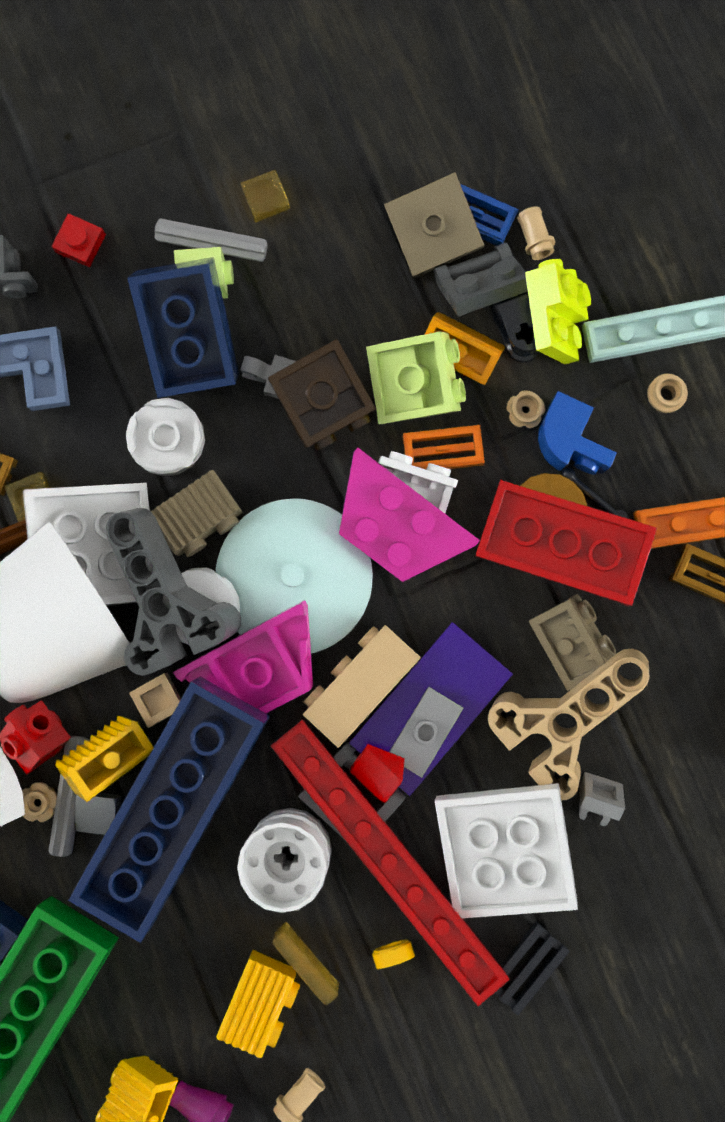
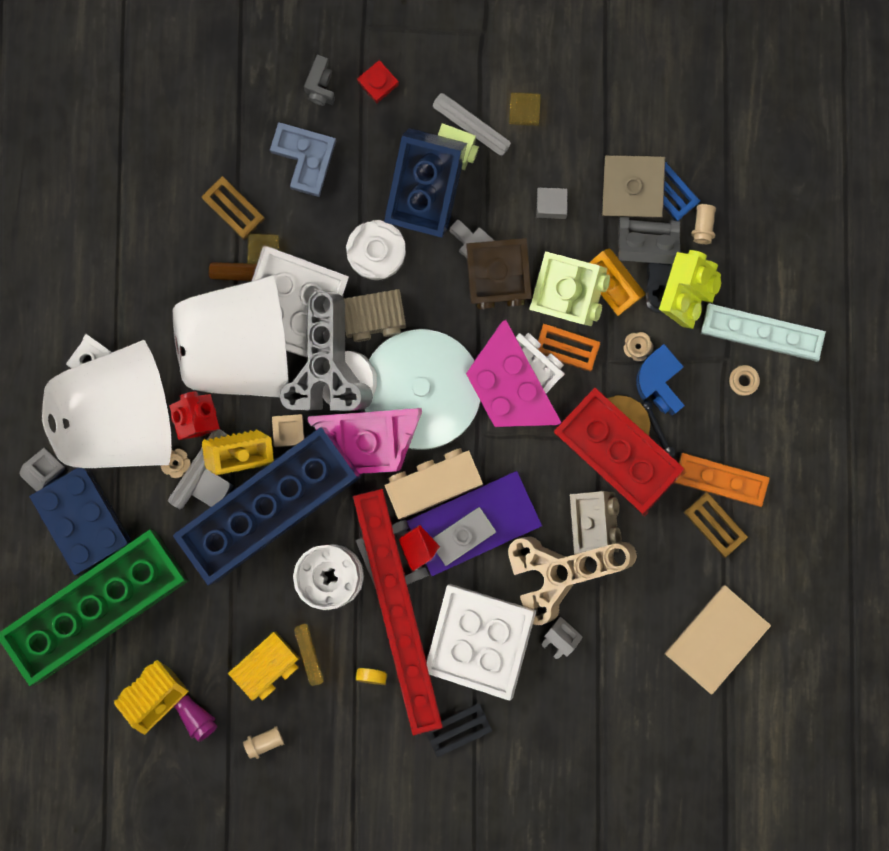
camera: 25 degrees right, 0 degrees up
none -> light grey slope [536,188,567,219]

